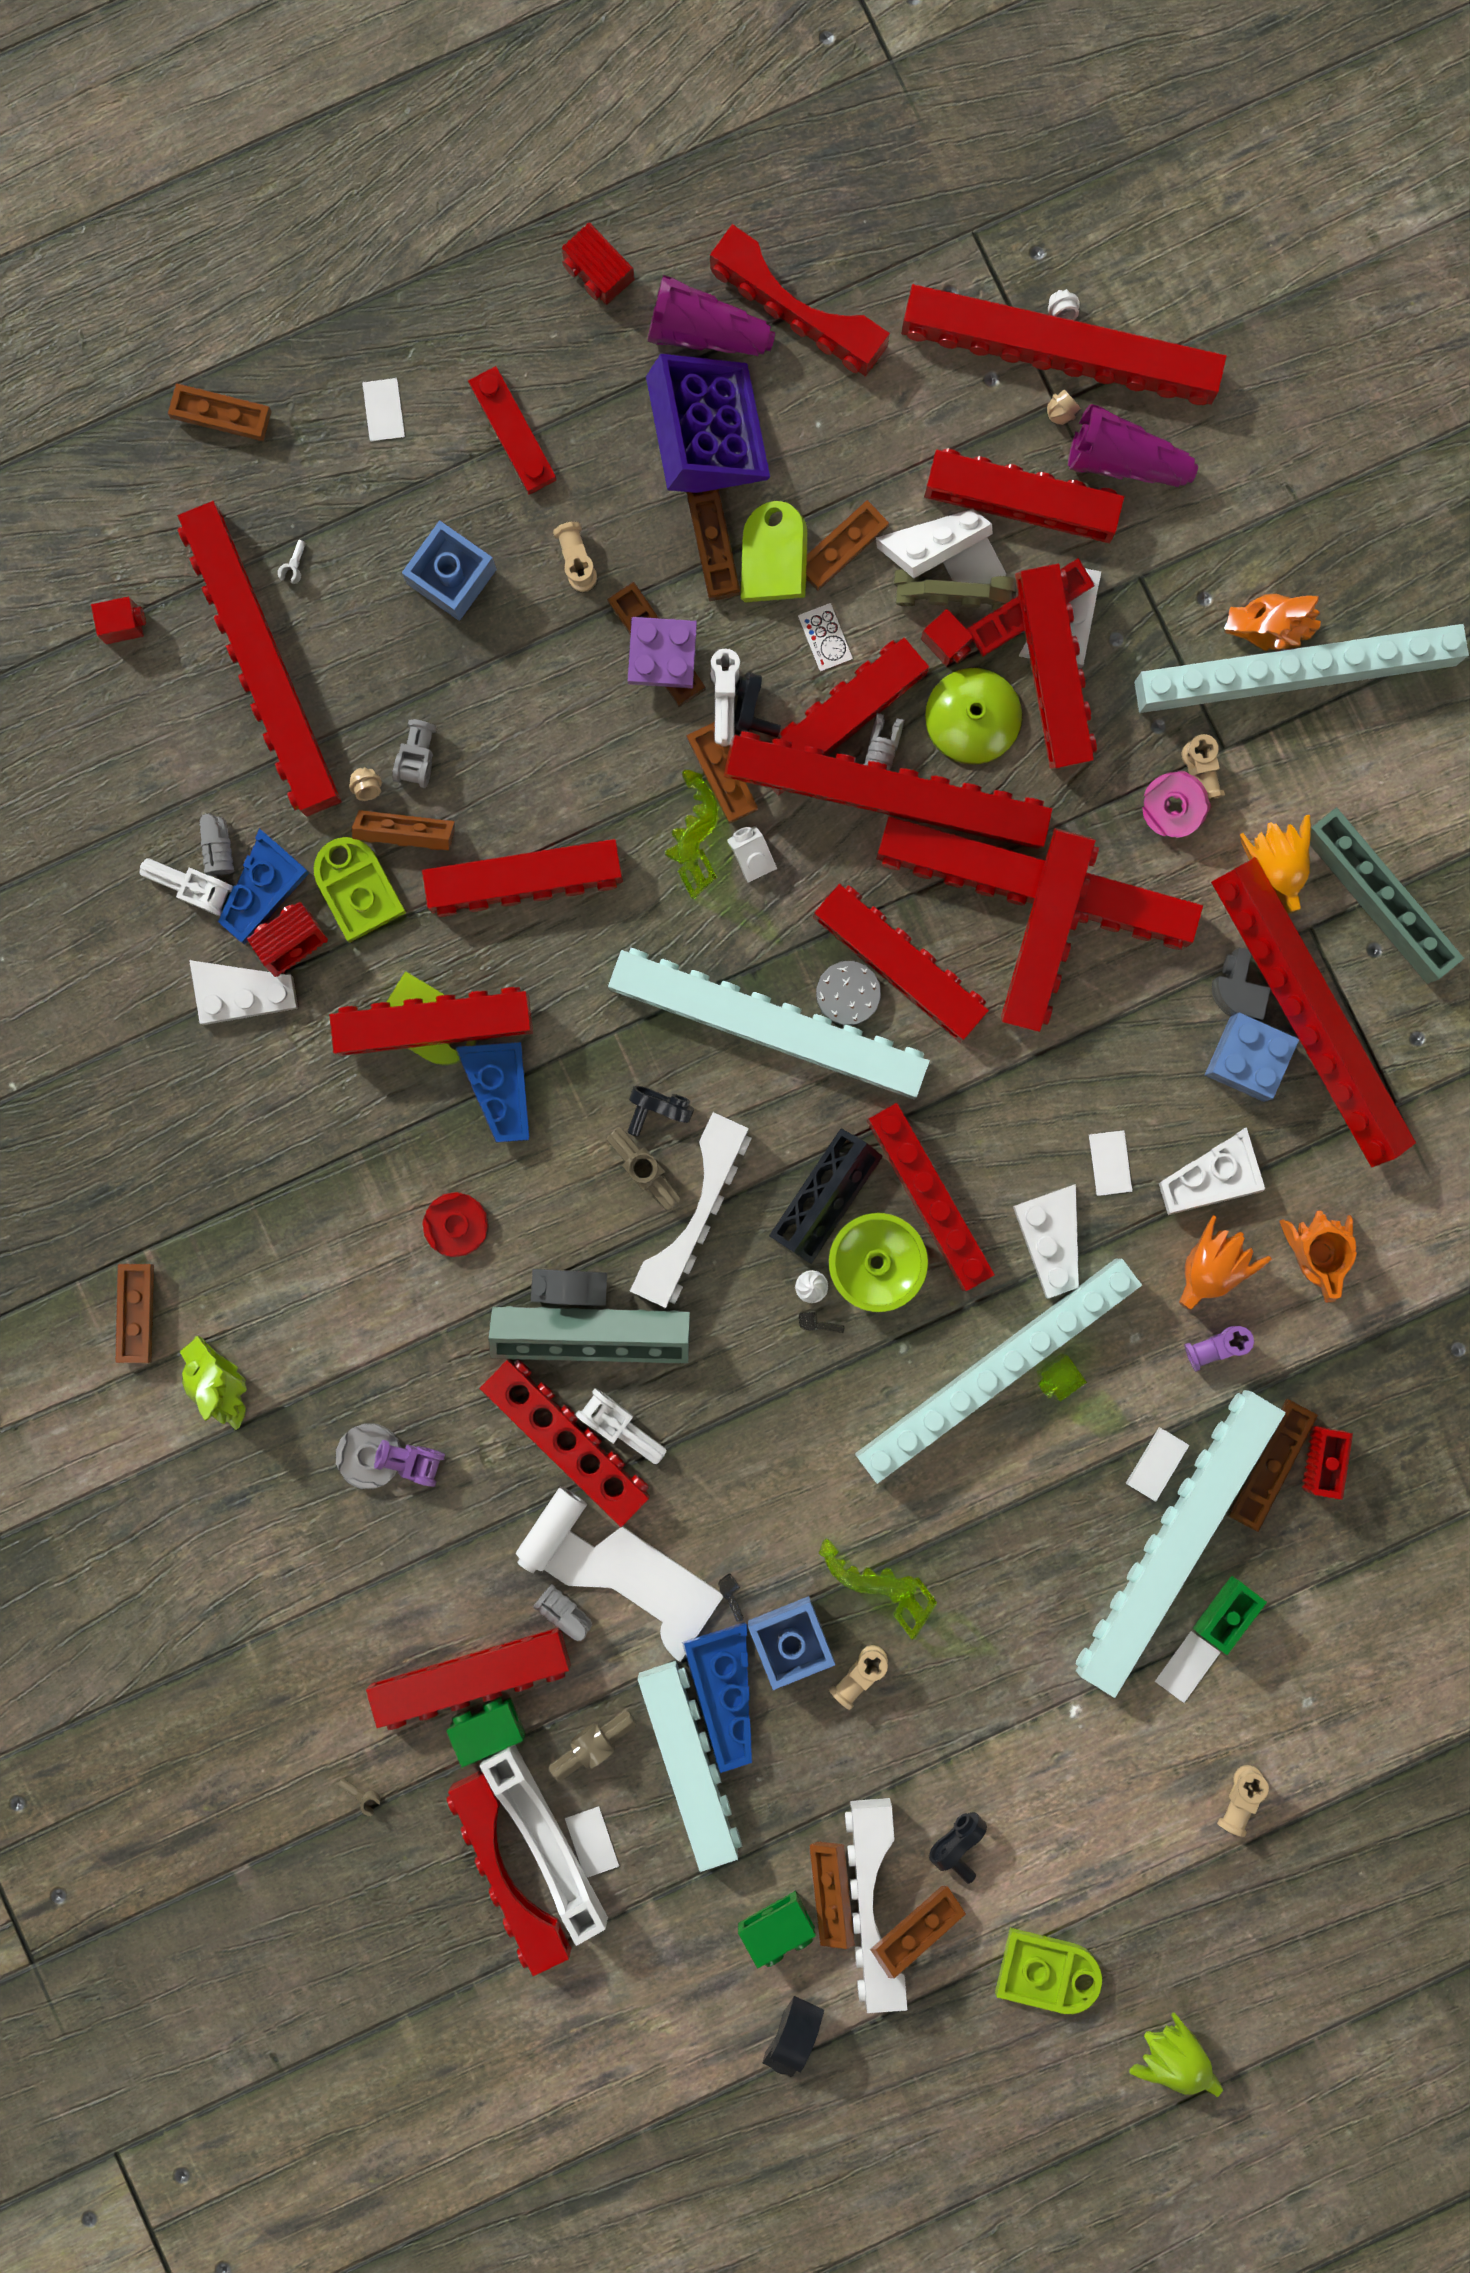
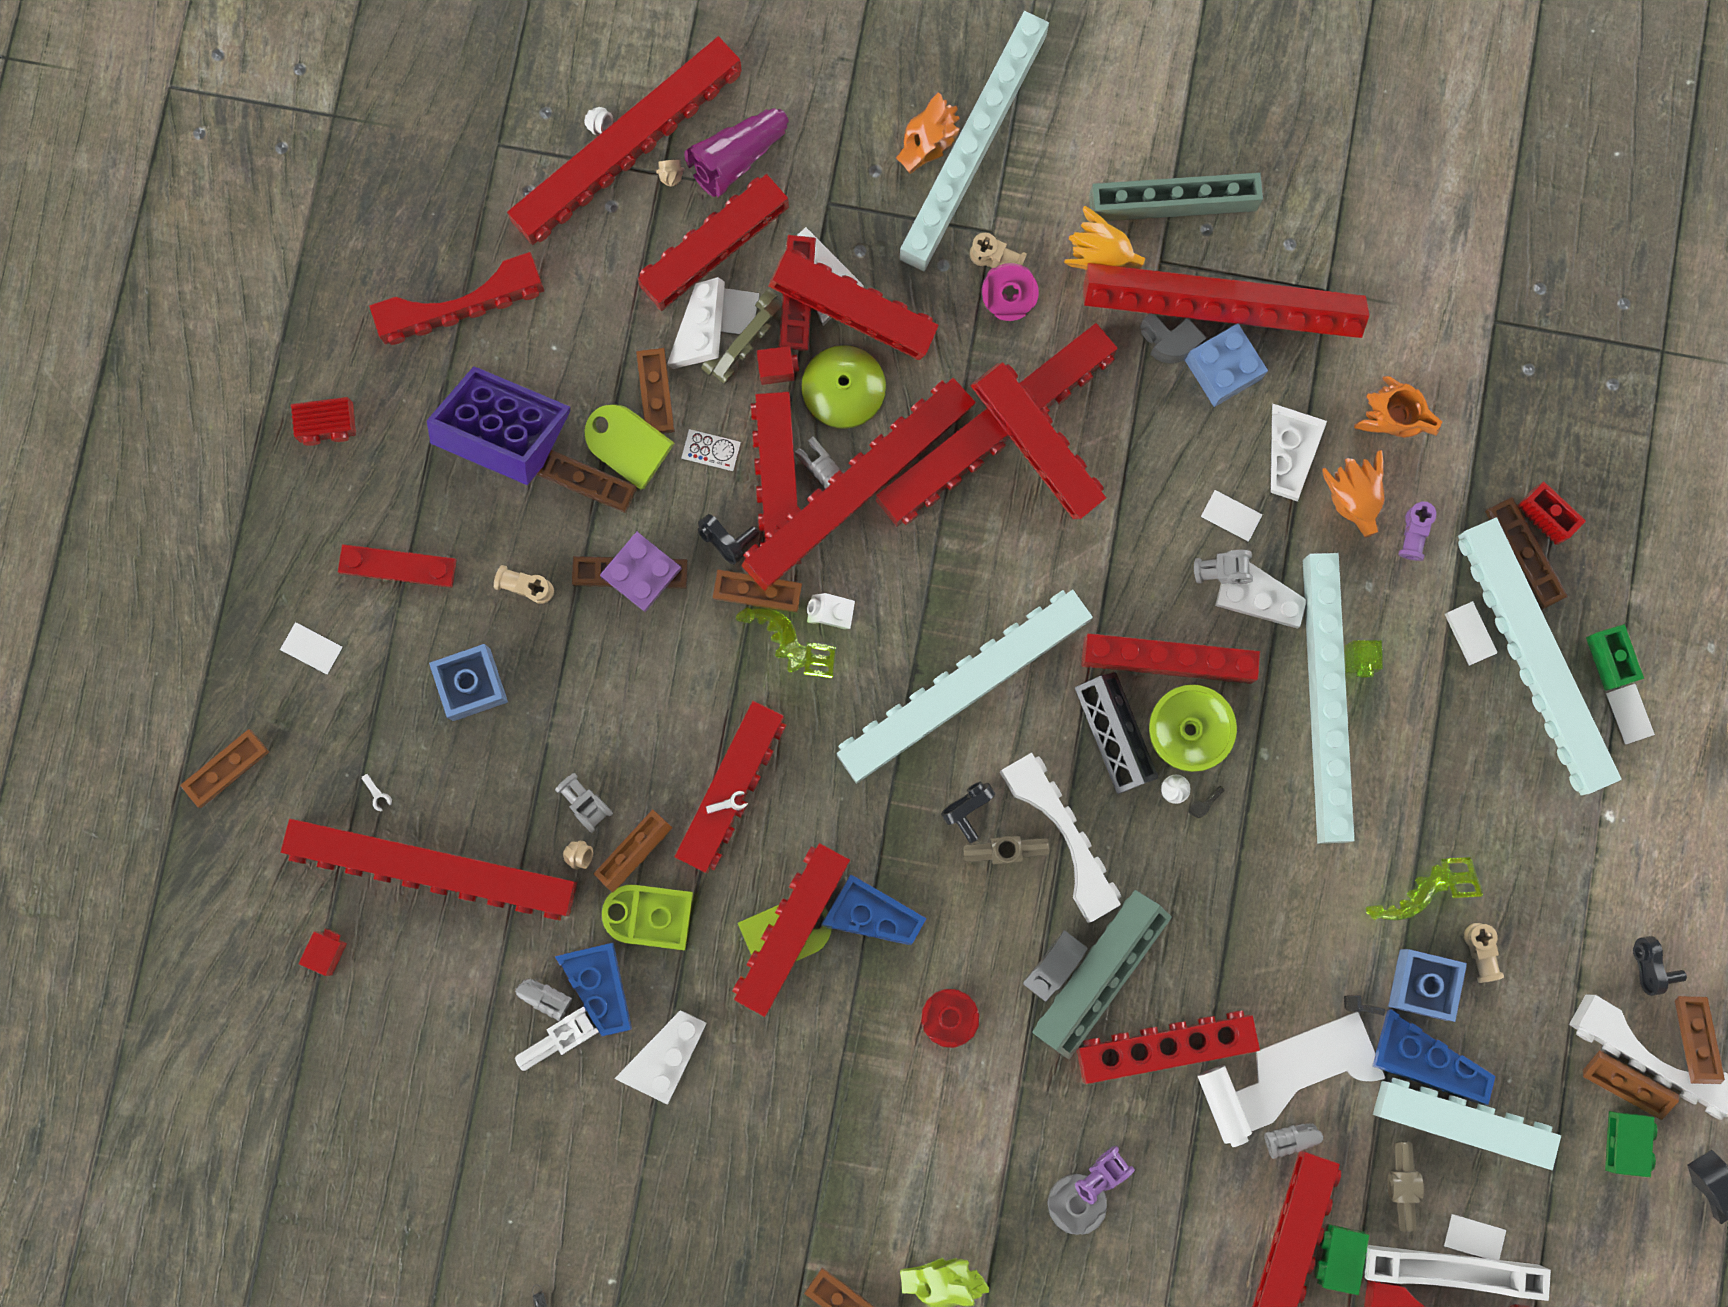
camera: 60 degrees left, 5 degrees down
red brick [247,901,328,977] -> none
white connector [575,1388,667,1464] -> none
magenta cone [647,275,775,356] -> none
white connector [710,648,740,746] -> none
red brick [813,884,989,1043] -> none
light grey tile [816,961,881,1026] -> none
none -> white hand [706,791,748,813]
none -> light grey connector [1194,550,1253,584]

